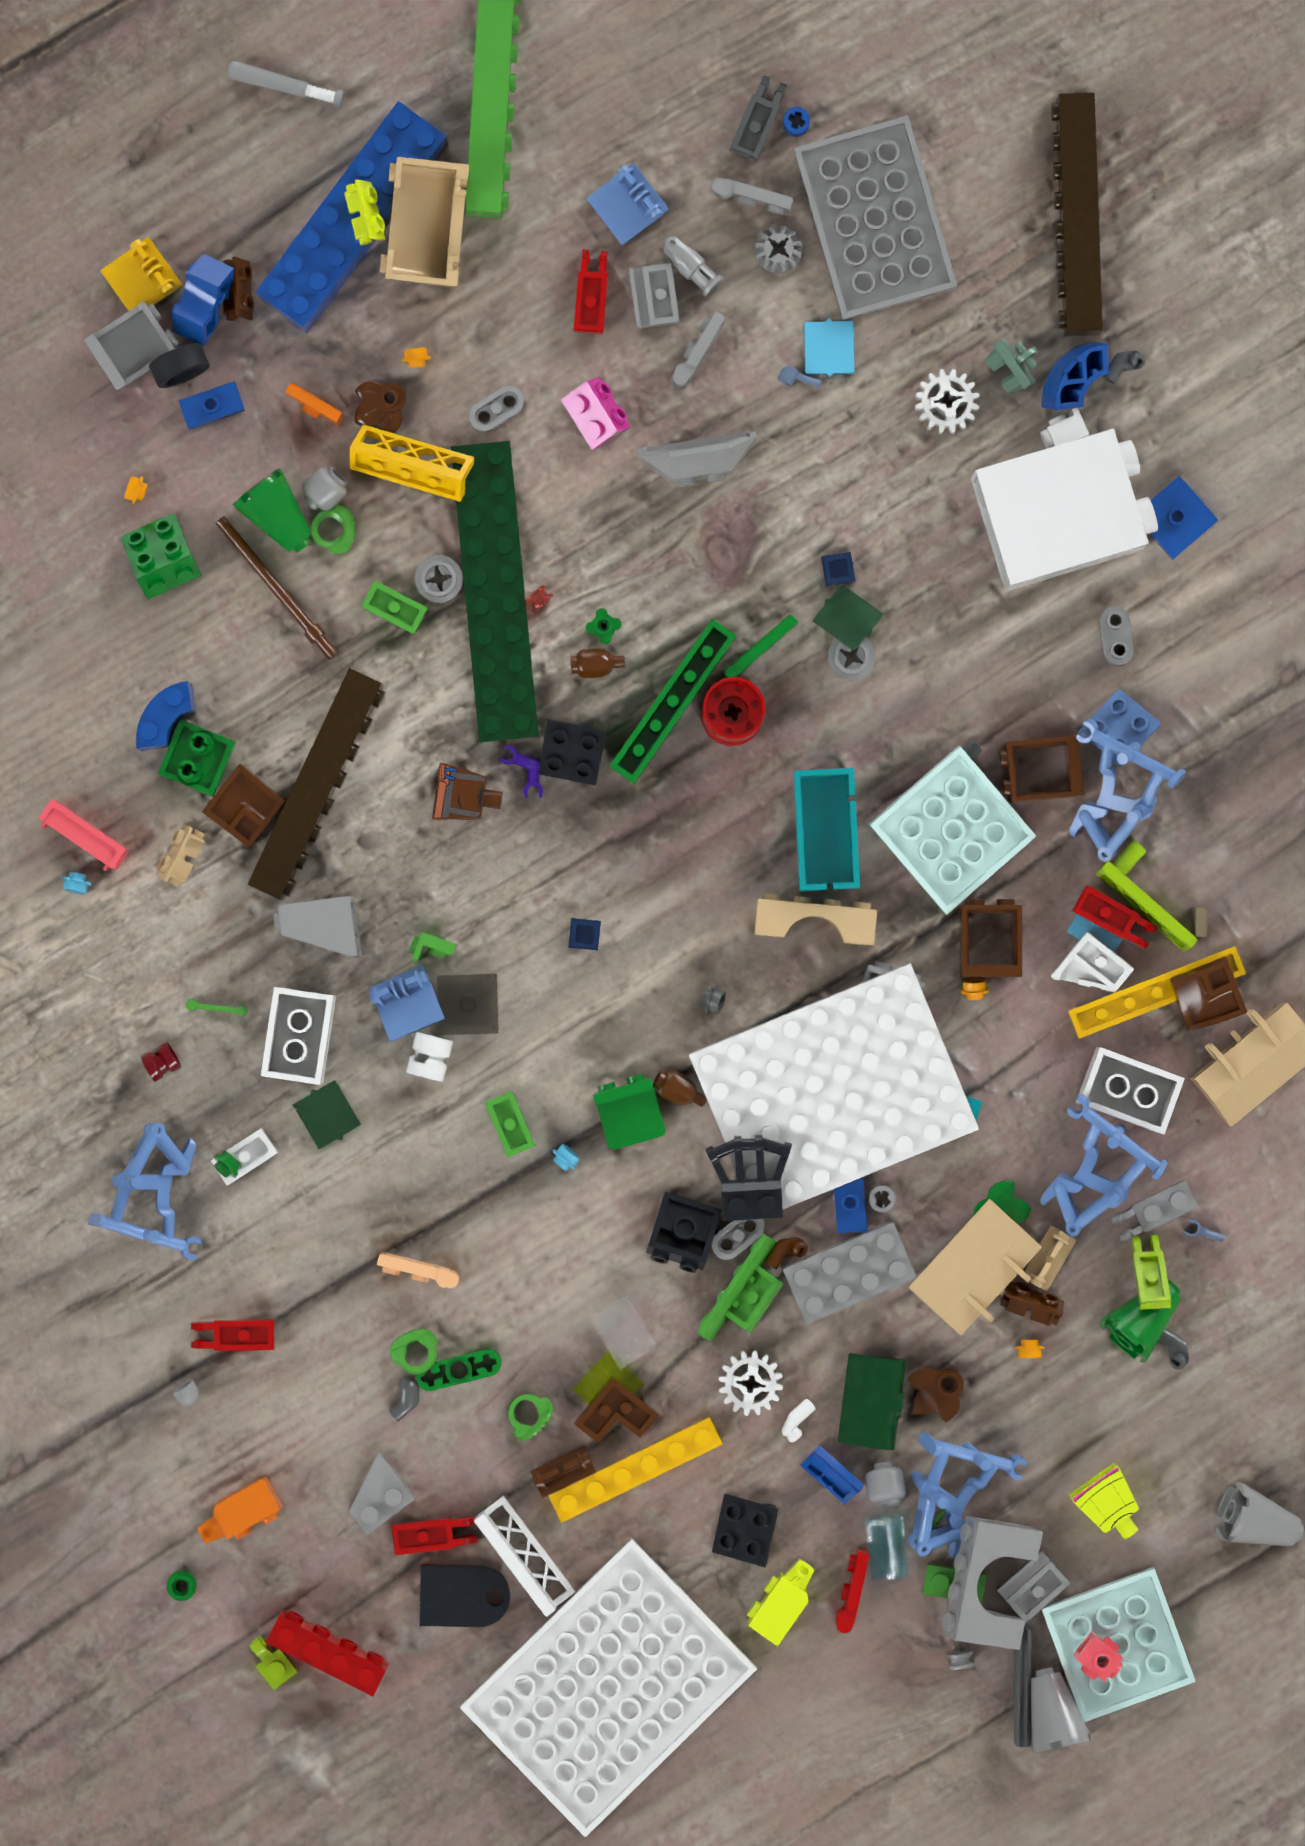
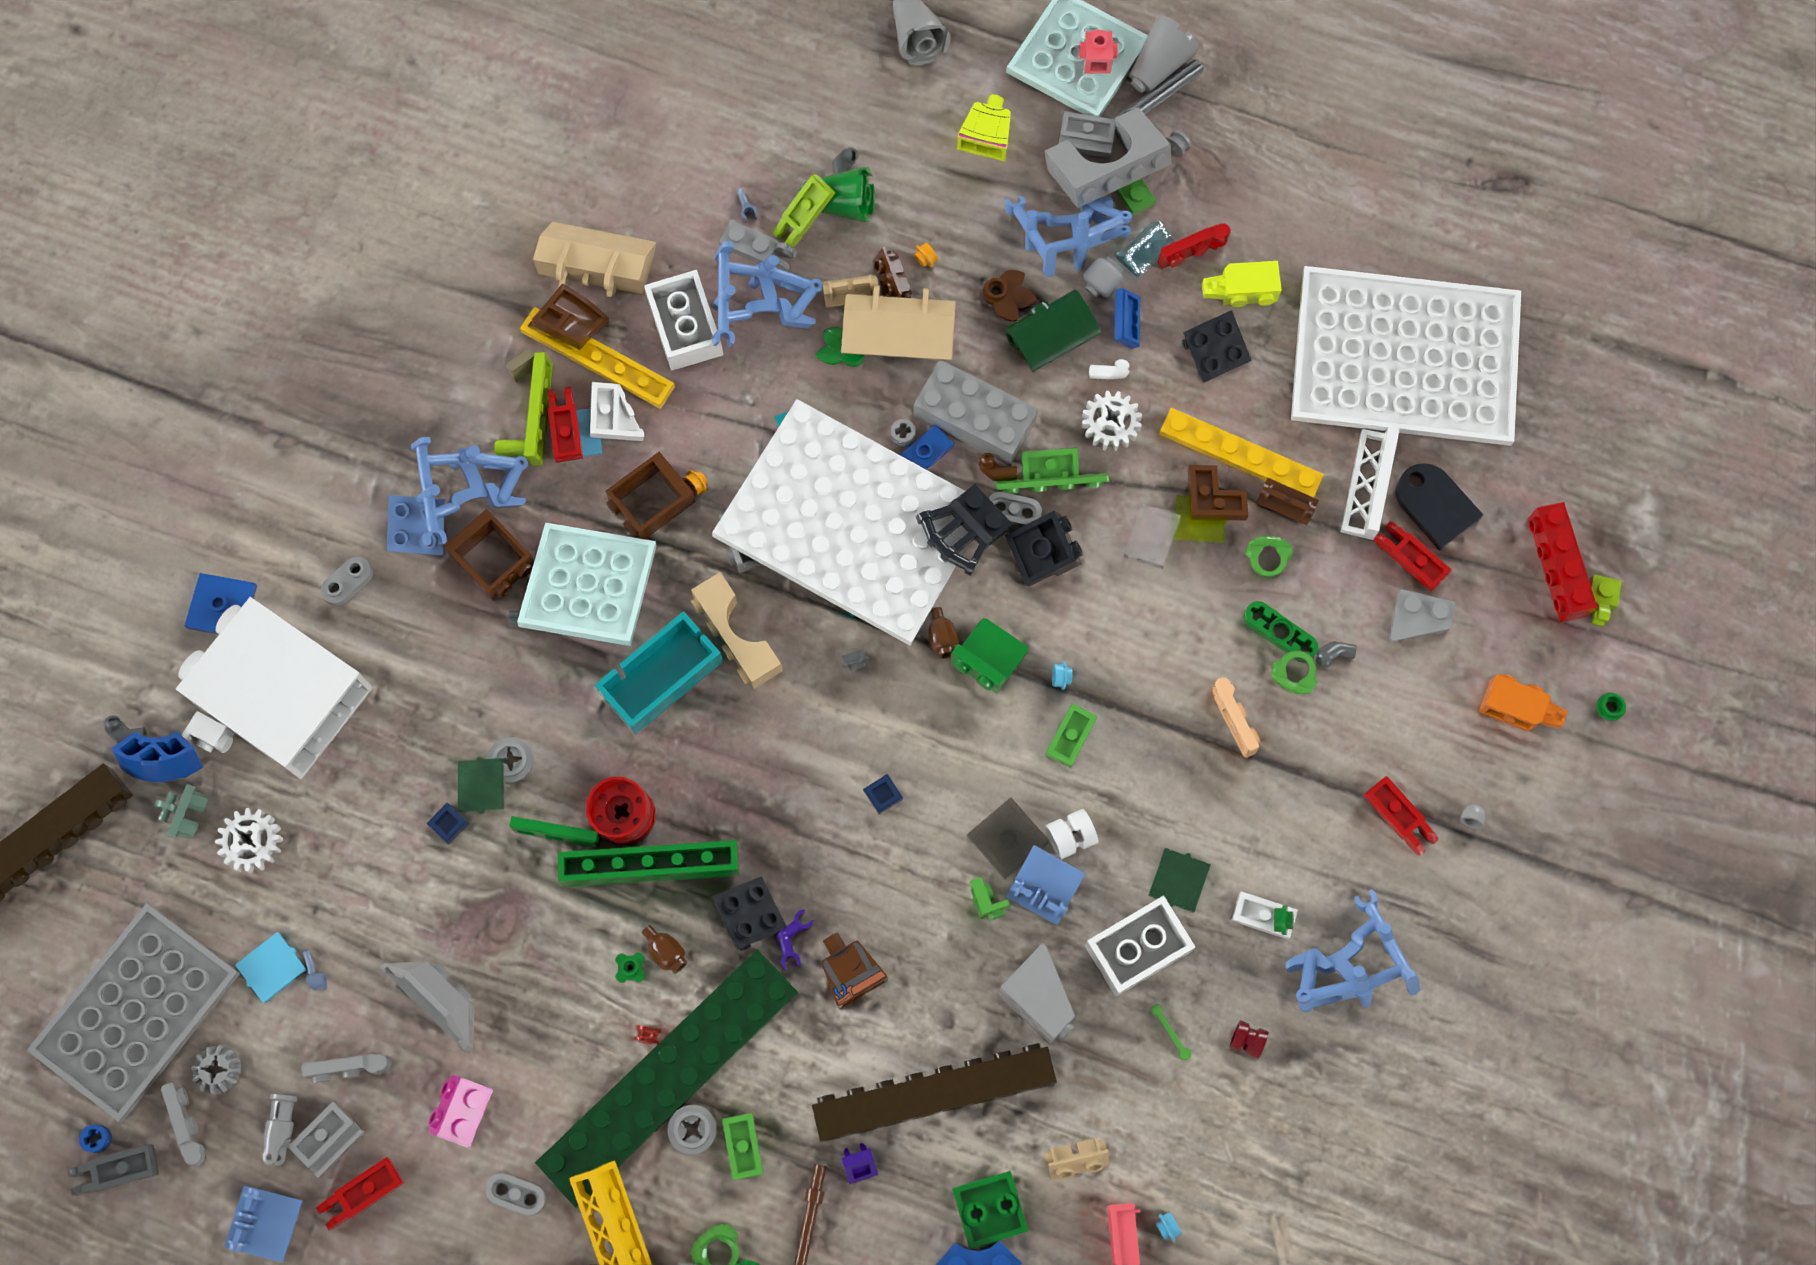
camera: 130 degrees left, 15 degrees down
reddish brown plate [202,763,286,848] -> none
none -> dark purple tile [841,1143,879,1184]

